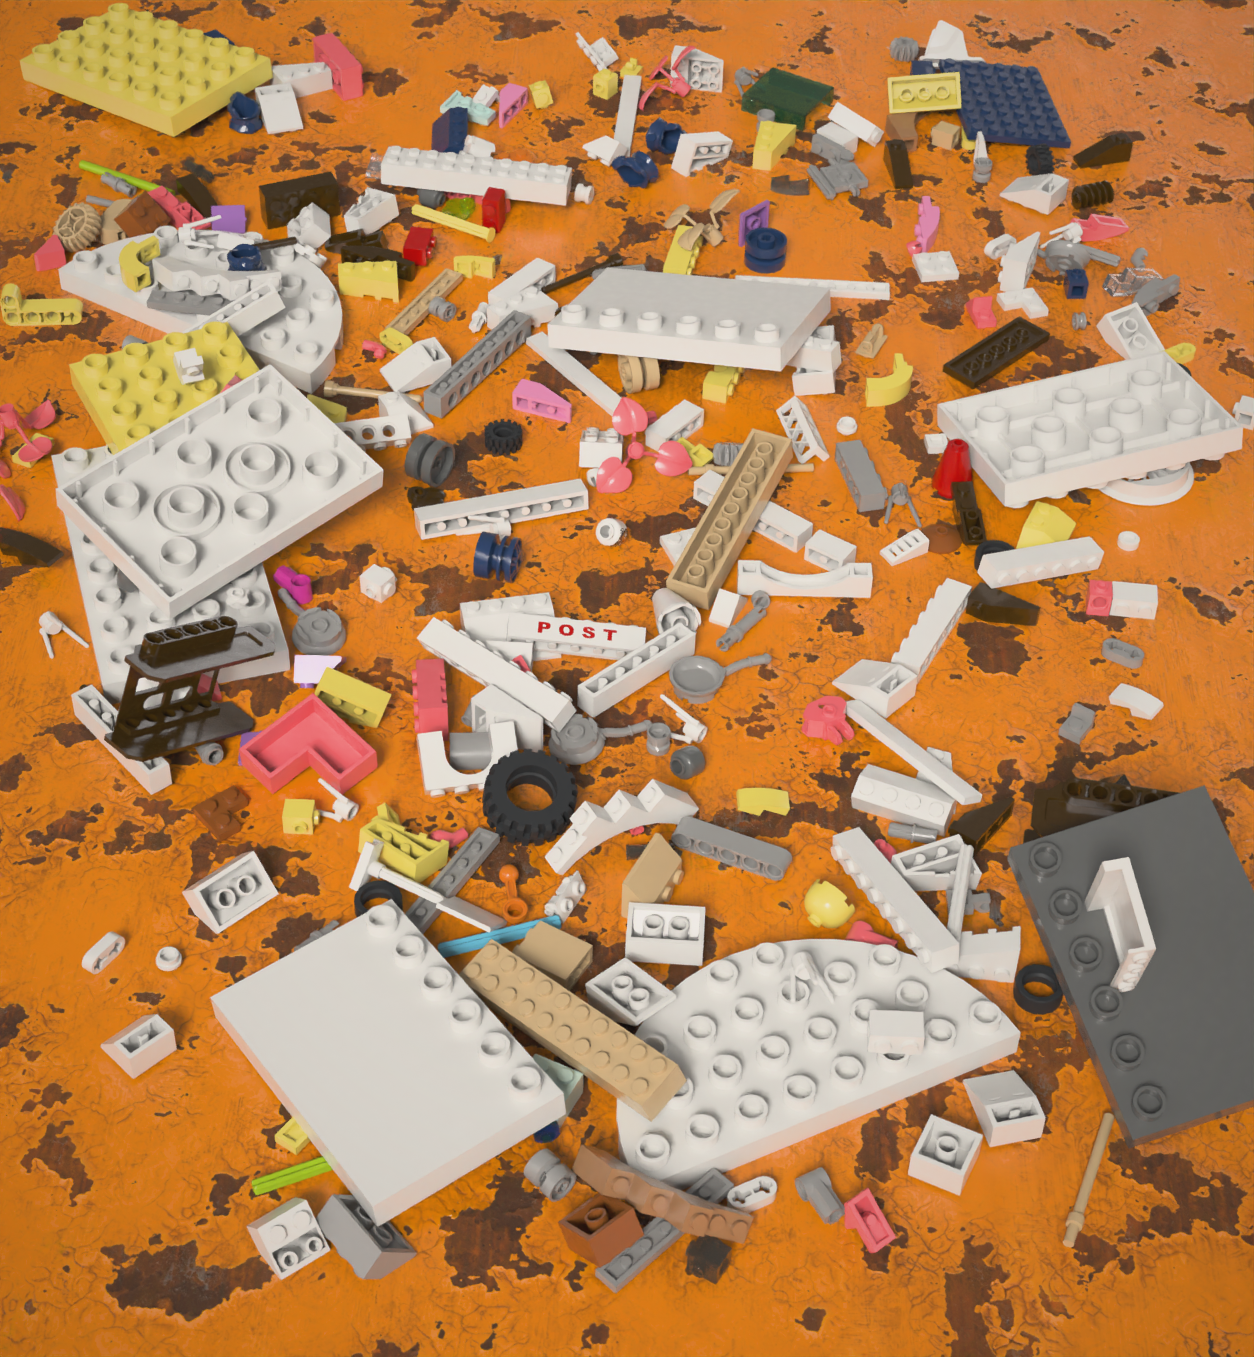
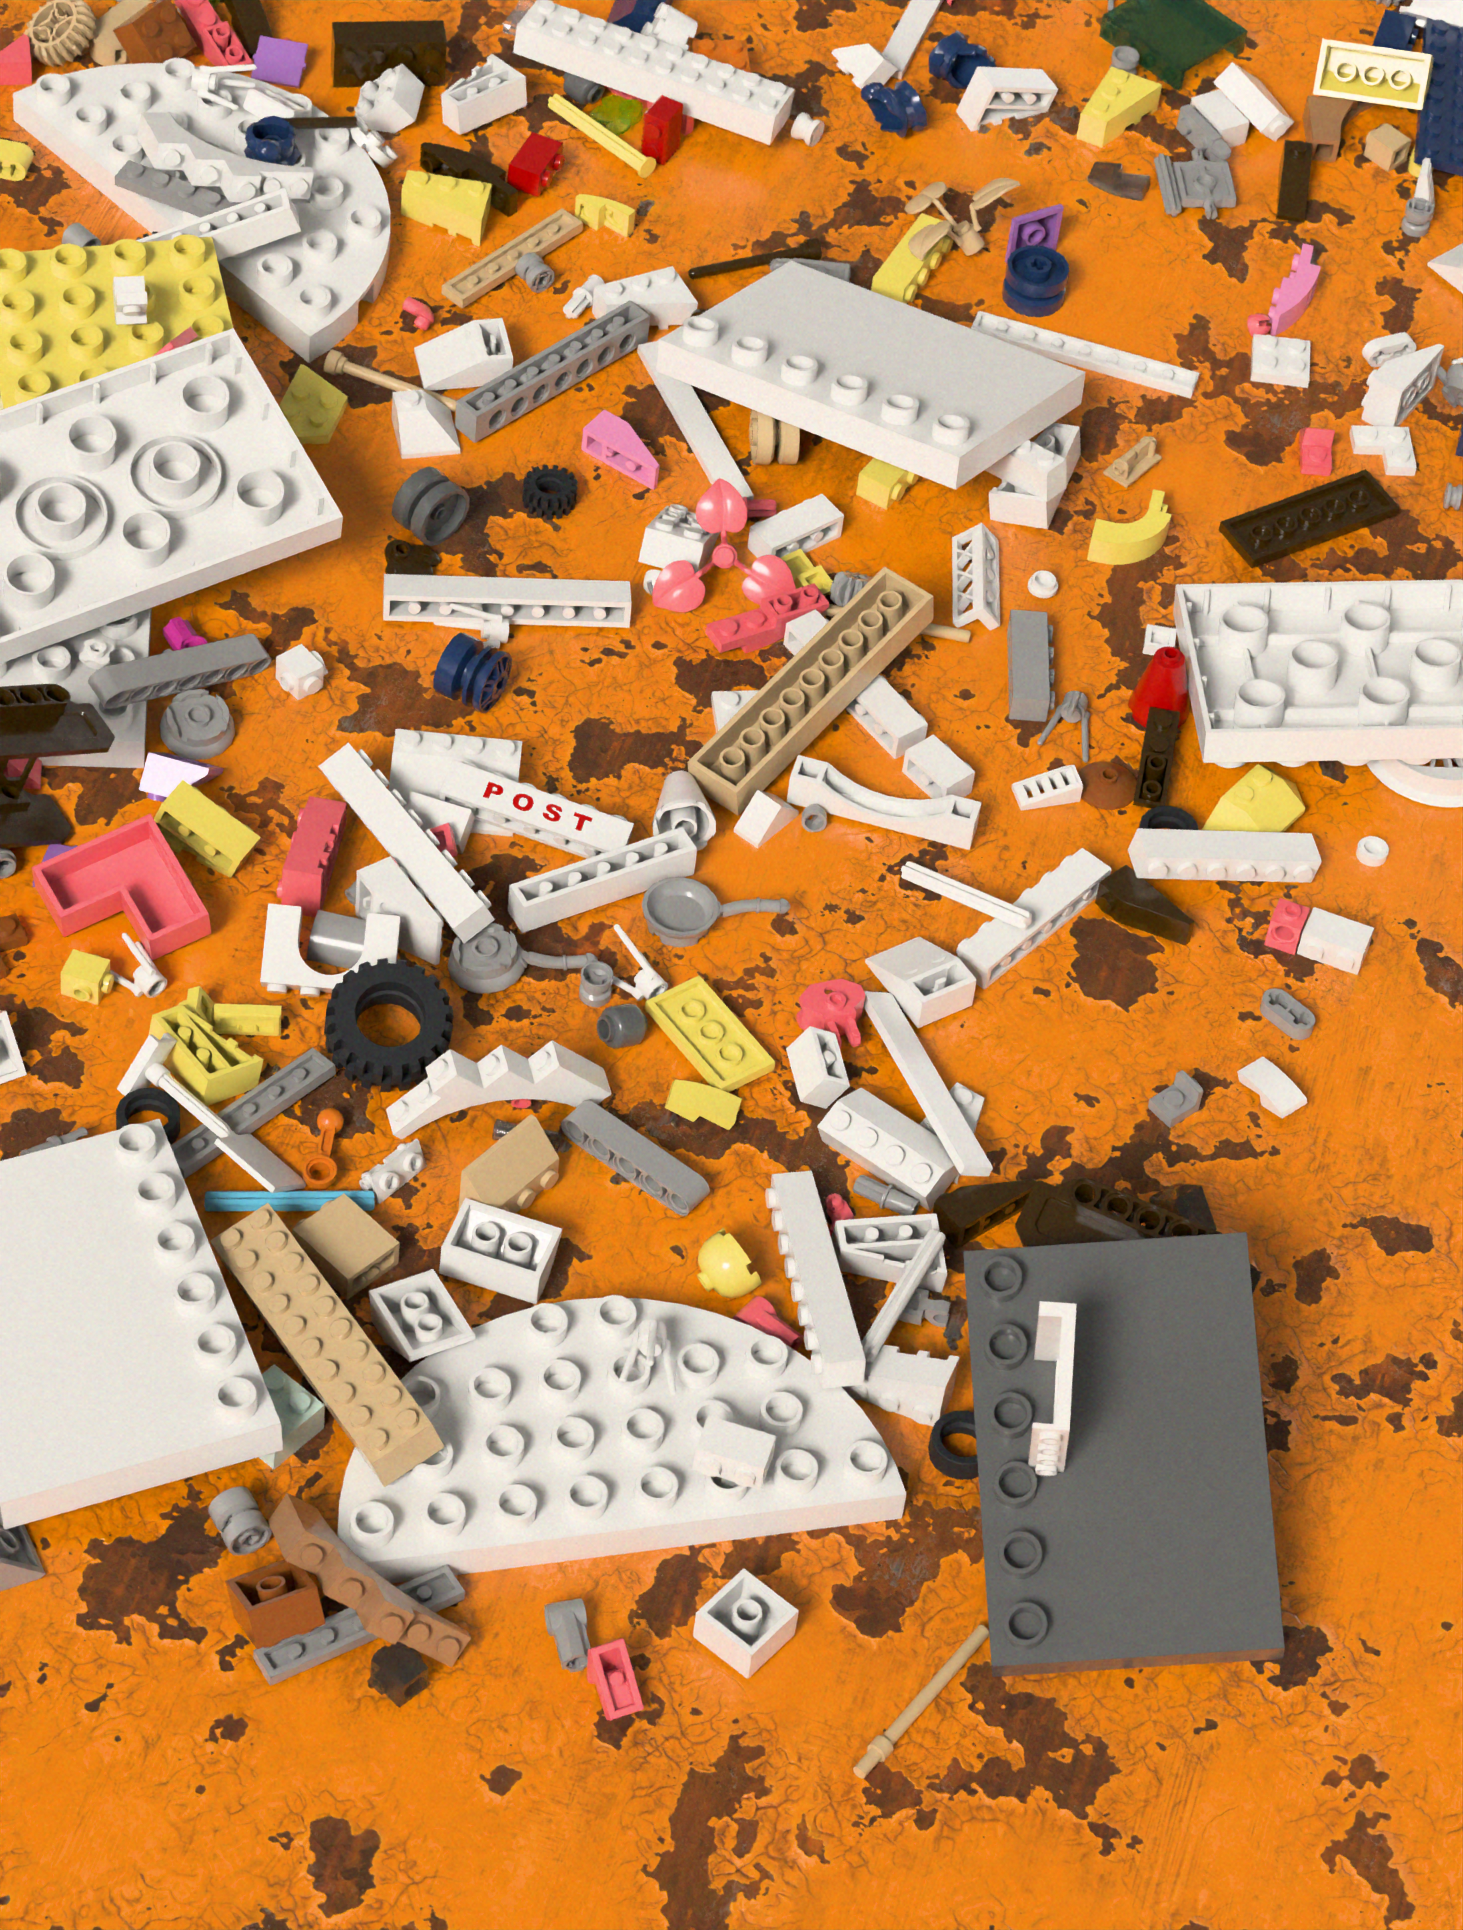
camera: 10 degrees right, 5 degrees up
light yellow arch [119,236,160,292] -> none
dark brown slope [324,229,388,254] -> none
white brick [334,414,411,452] -> none
light yellow beam [379,327,413,354] -> none
coral arm [430,828,468,849] -> none
white brick [488,257,555,306] -> none
clear blue tile [533,1120,561,1143] -> none
white head [596,518,628,547] -> none
light grey pin [716,605,767,652] -> none
white beam [727,1176,777,1213] -> none
white slope [963,1070,1046,1147] -> none
none -> light grey beam [88,634,272,709]
none -> light yellow plate [214,1003,282,1036]
none -> light yellow plate [645,975,775,1093]
none -> coral slope [705,583,830,654]
none -> white brick [786,1026,850,1109]
none -> white axle [901,861,1033,930]

